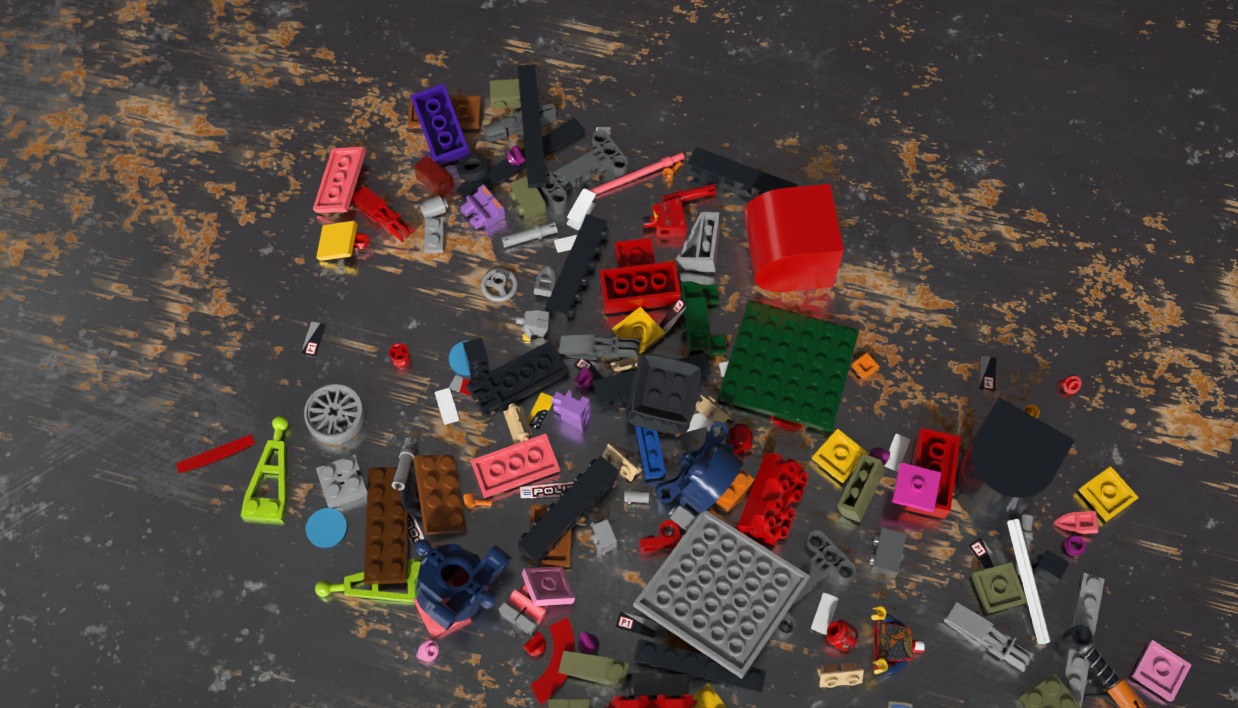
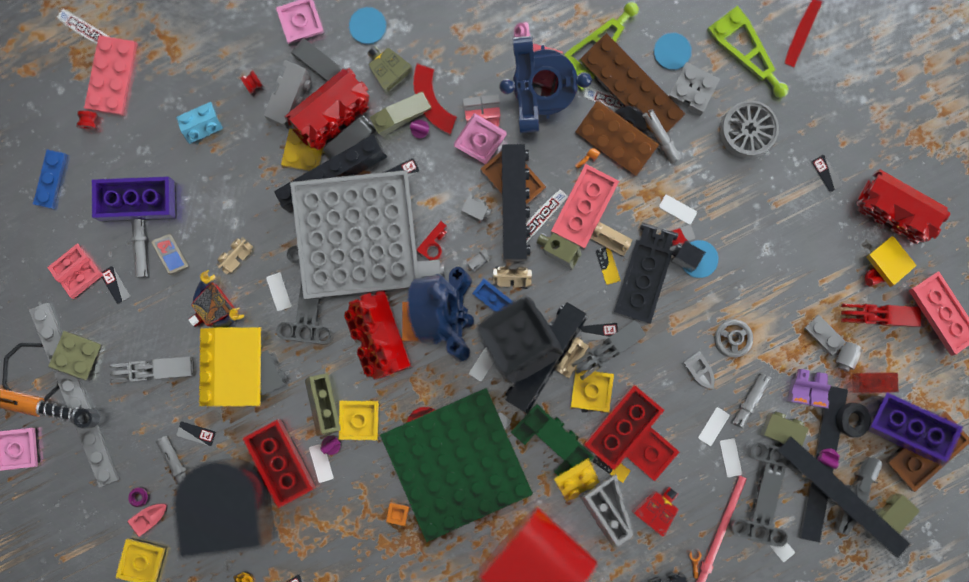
camera: 140 degrees right, 20 degrees up
red wheel [389,343,410,367] -> none
light grey piece [515,310,549,341] -> none
red plate [523,631,547,656] -> none
black brick [545,214,609,323] -> none
medium lavender hips [552,390,592,431] -> none
white sticker [567,189,596,223] -> none
magenta plate [573,367,594,389] -> none
sticker [659,297,687,334] -> none
red pin [661,183,716,204] -> none
tan hinge [696,395,735,428] -> none
red head [727,423,753,454] -> none
red head [826,619,858,651] -> none
dark pink plate [892,462,941,513] -> none
olive plate [971,562,1027,615] -> none
white axle [1007,519,1050,644] -> none
black brick [1032,550,1069,585] -> none
none -> yellow slope [199,327,261,406]
none -> olive torso [536,233,582,270]
none -> yellow plate [554,459,600,502]
none -> red brick [857,169,950,244]

